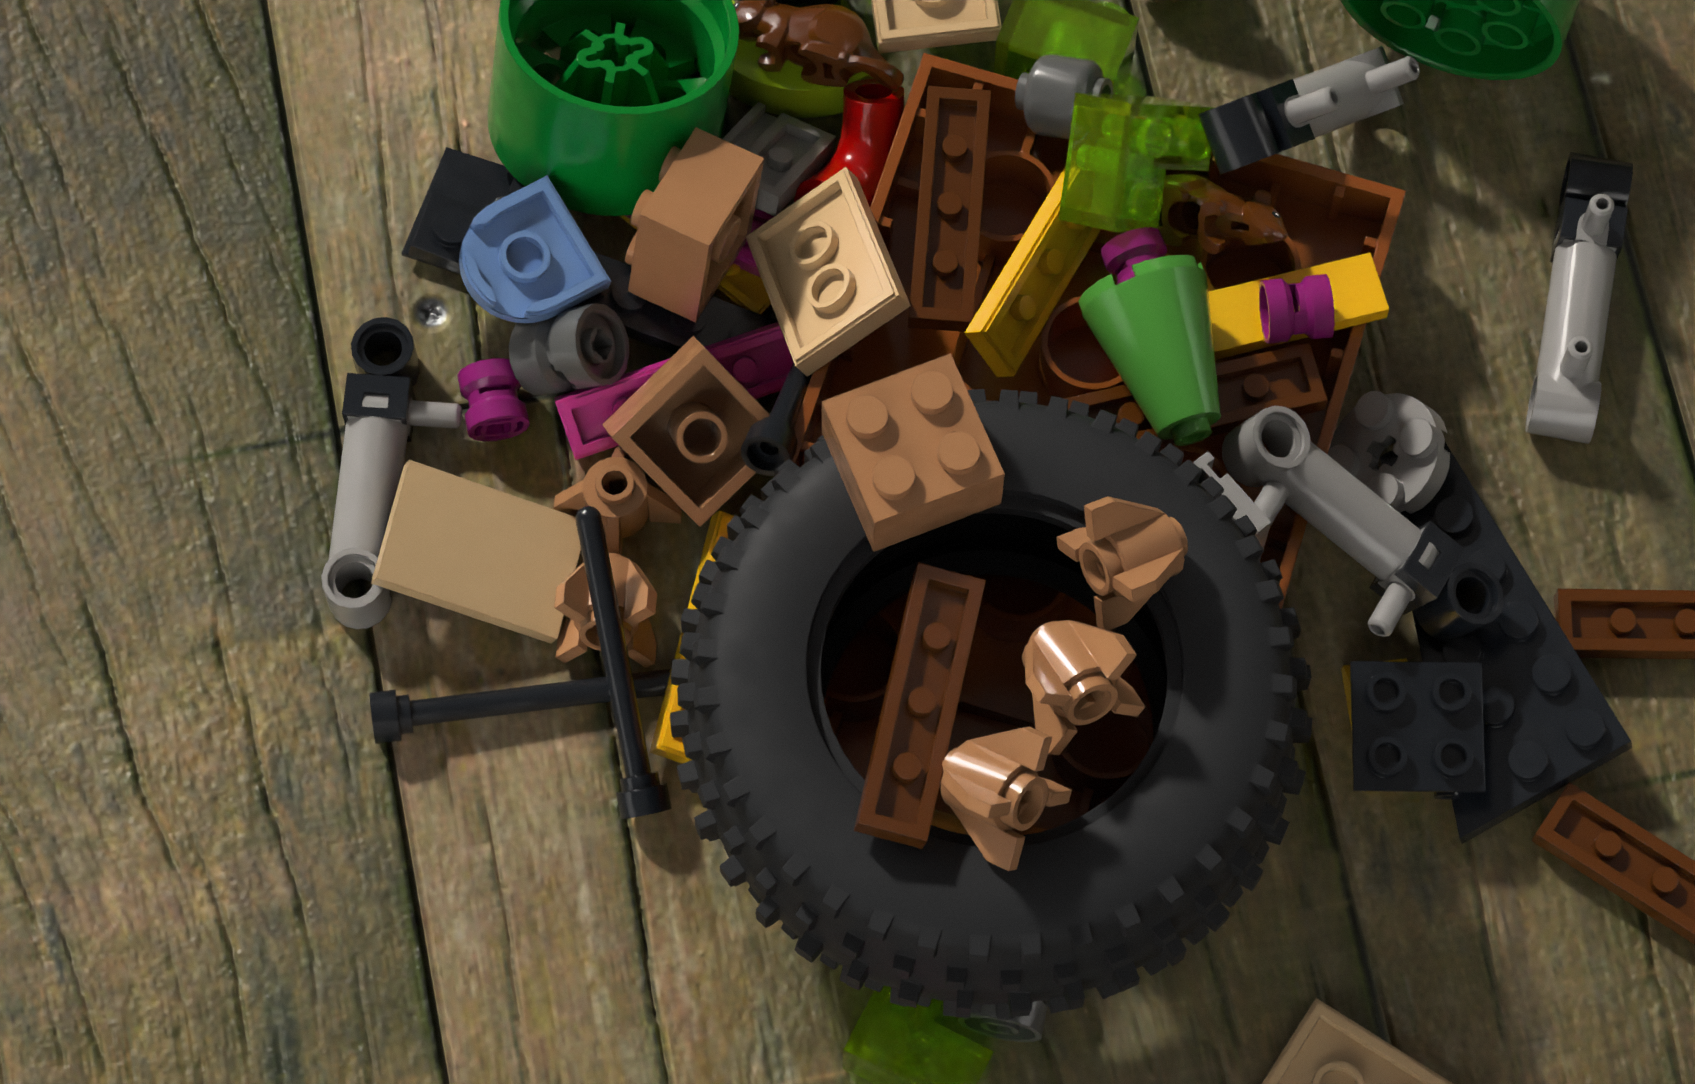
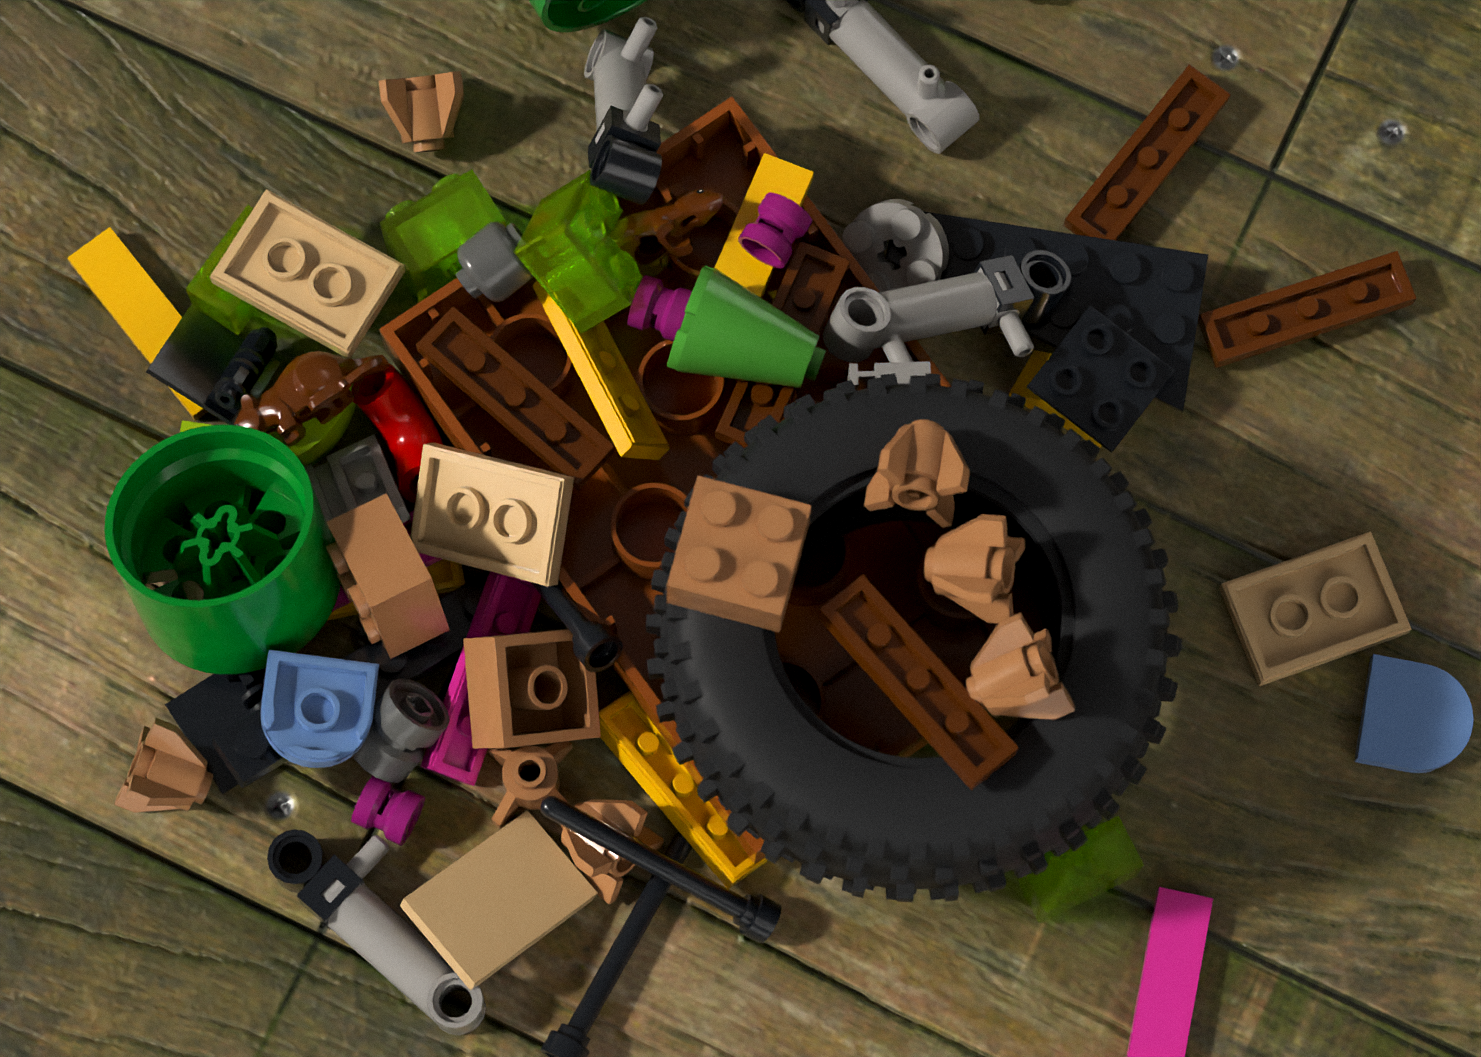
camera: 55 degrees left, 5 degrees up
none -> medium nougat brick [114,718,213,813]

